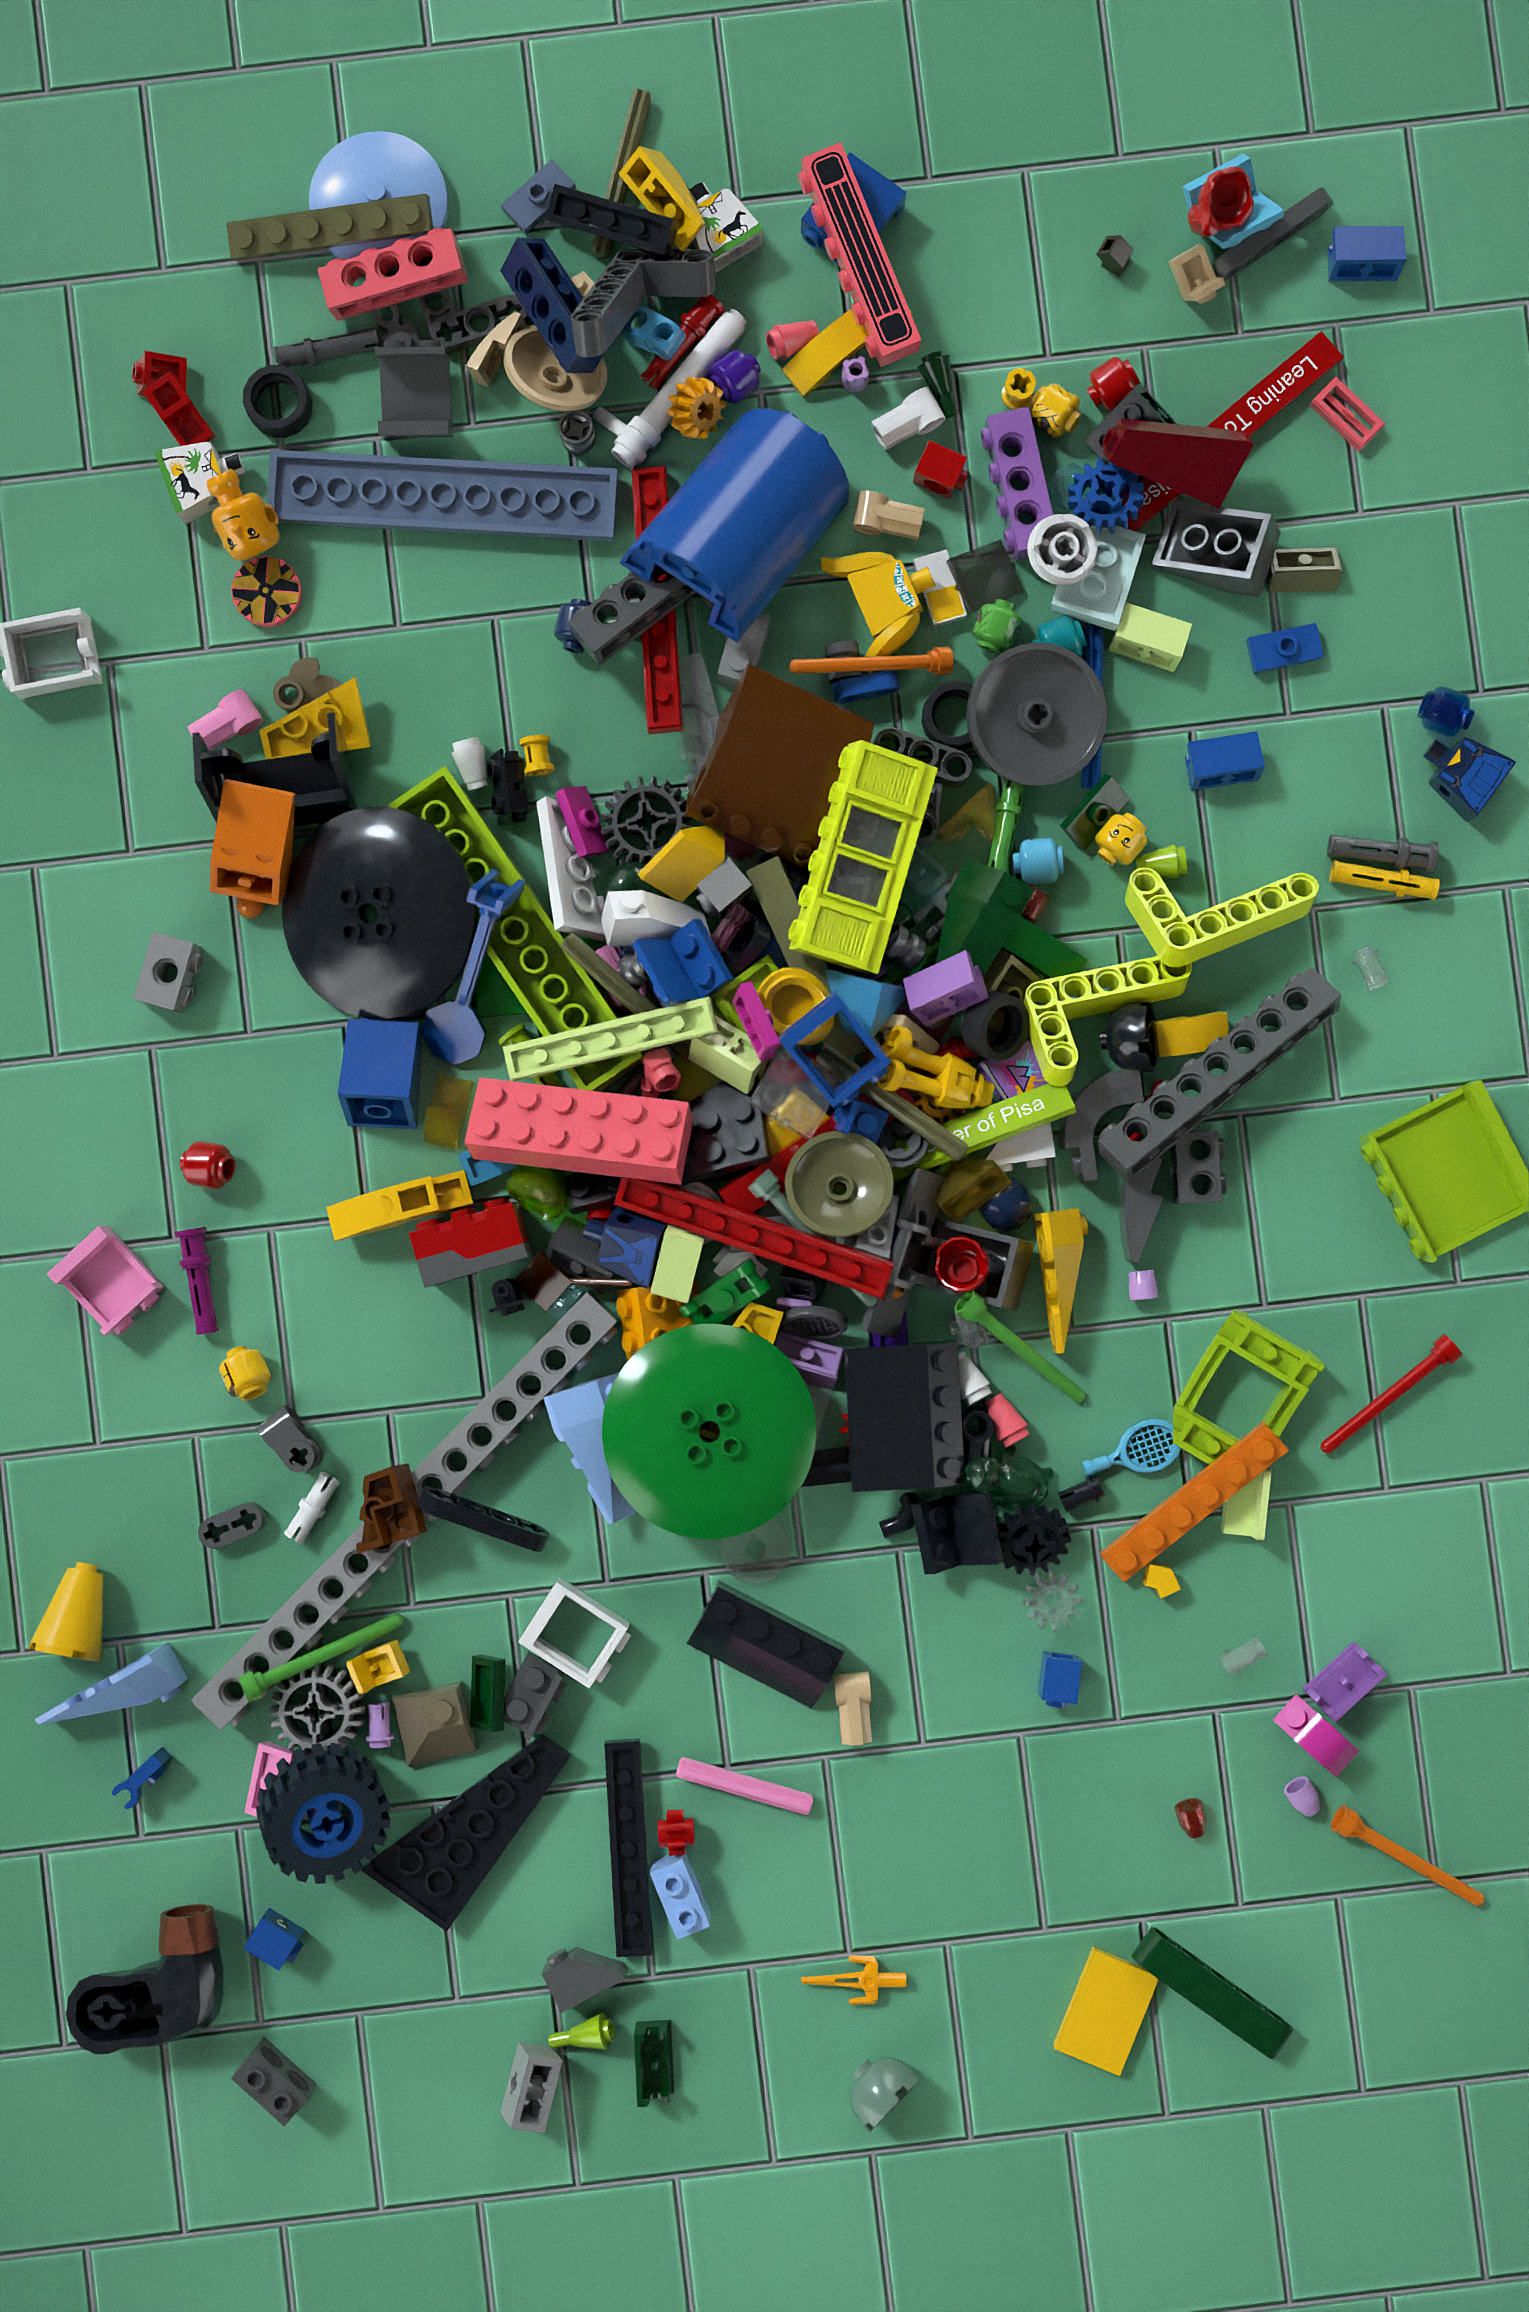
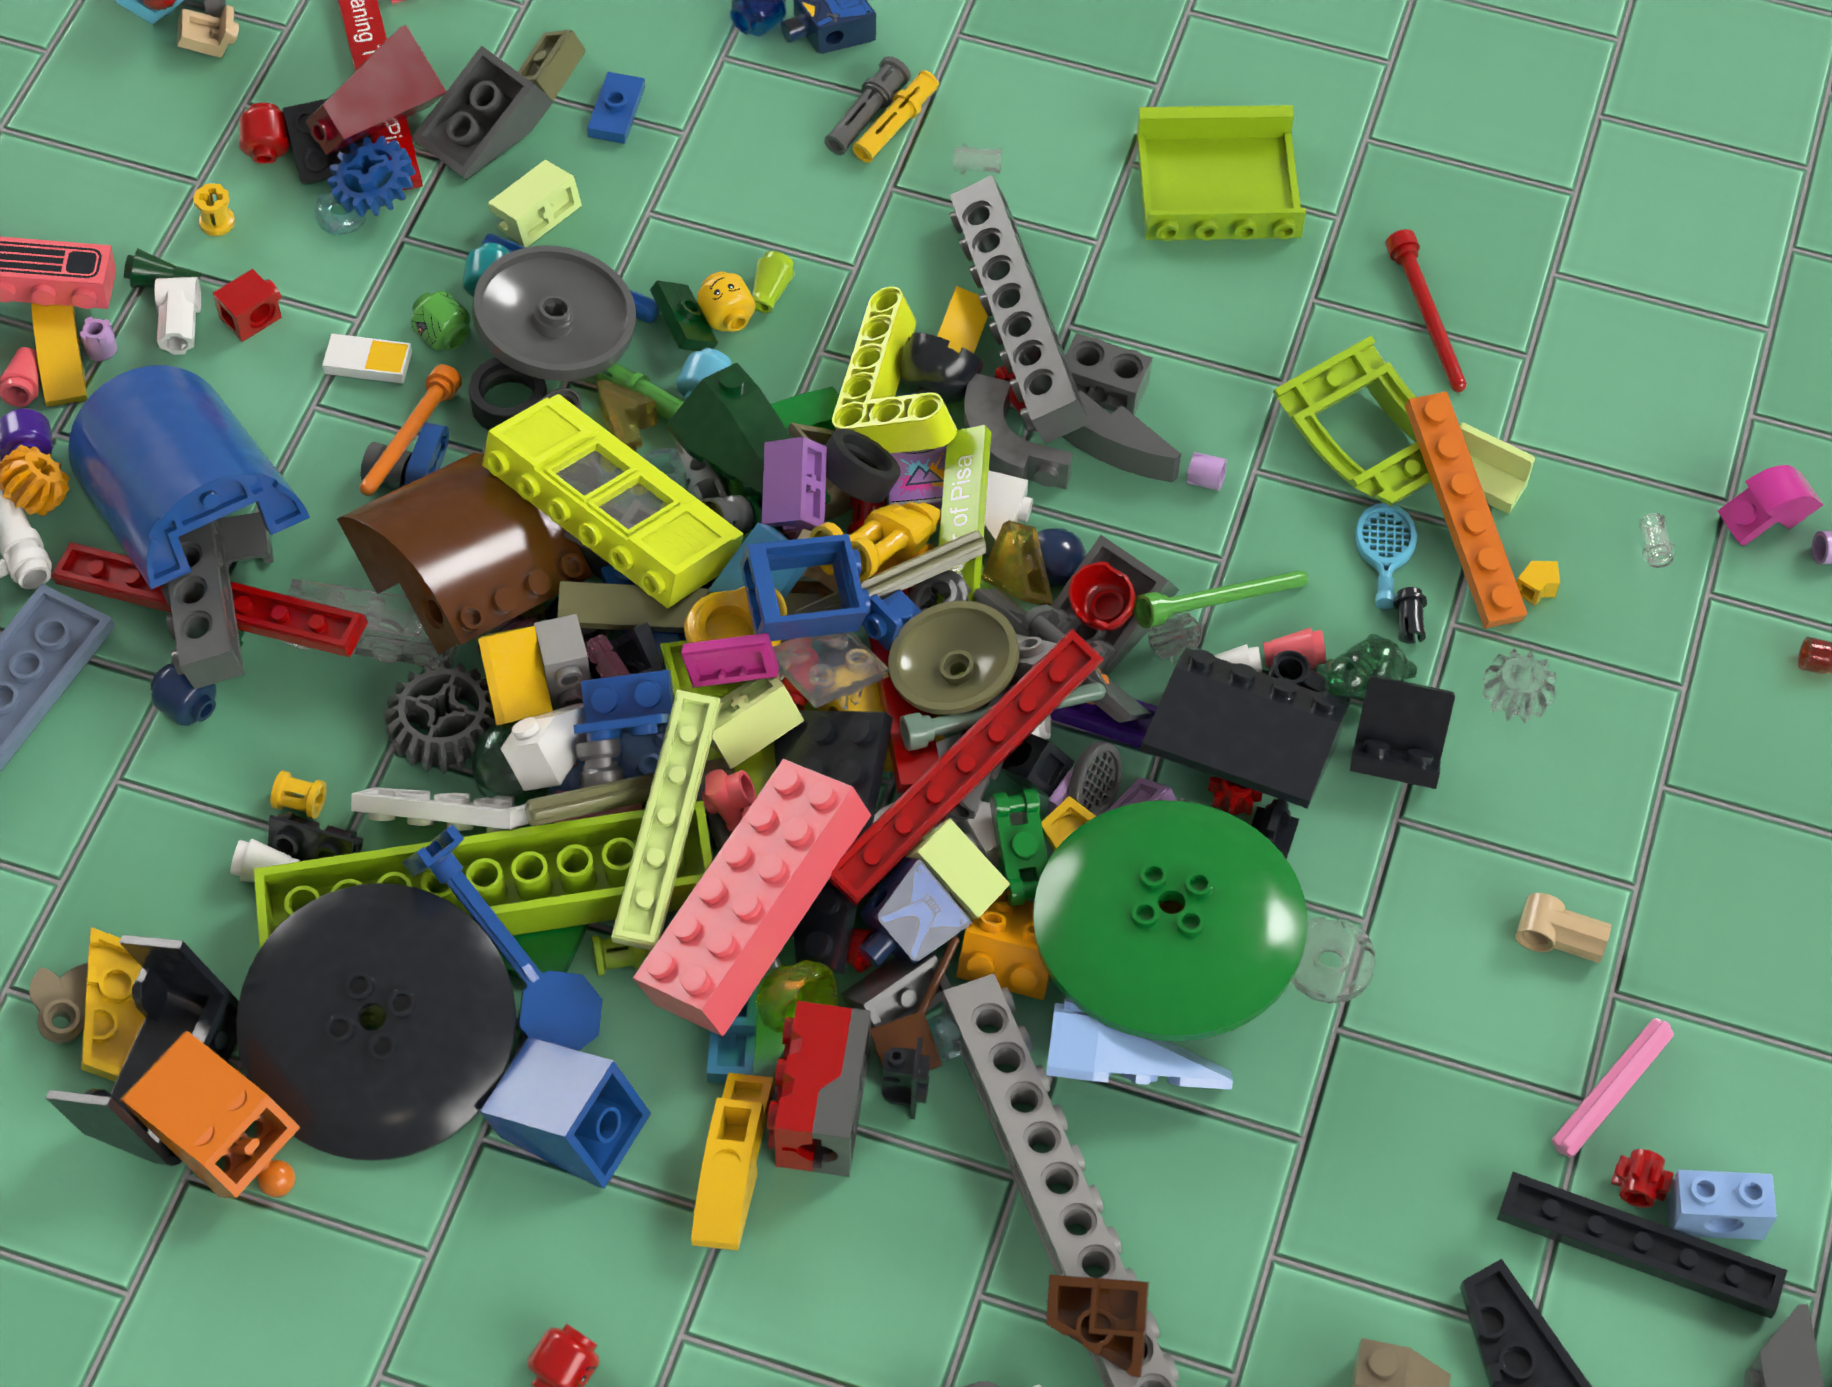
camera: 70 degrees left, 30 degrees down
light grey brick [133,932,203,1014] -> none
bright pink piece [187,689,263,752] -> none
black beam [417,1486,549,1552] -> none
clear yellow slope [424,1074,474,1150] -> none
dark green tile [470,1654,506,1732] -> none
dark grey bracket [504,1651,567,1740] -> none
white window [518,1577,631,1689] -> none
dark pink plate [555,786,610,858] -> none
black slope [687,1580,844,1708] -> none
light grey brick [717,614,770,688] -> none
yellow torso [821,552,936,674] -> none
tan piece [852,491,925,540] -> none
black arm [879,1492,921,1539] -> none
clear smoke piece [946,539,1024,614] -> none
medium lavender brick [981,407,1053,561] -> none
black gear [996,1502,1071,1576] -> none
white cone [1027,514,1097,585] -> none
yellow head [1028,383,1082,437] -> none
yellow wedge [1033,1208,1088,1354] -> none
blue brick [1038,1651,1082,1708] -> none
light aqua plate [1049,525,1146,631] -> none
dark brown piece [1096,235,1134,277] -> none
neon yellow beam [1124,867,1319,968] -> none
blue hinge [1185,731,1265,791] -> none
medium lavender hinge [1302,1641,1387,1723] -> none

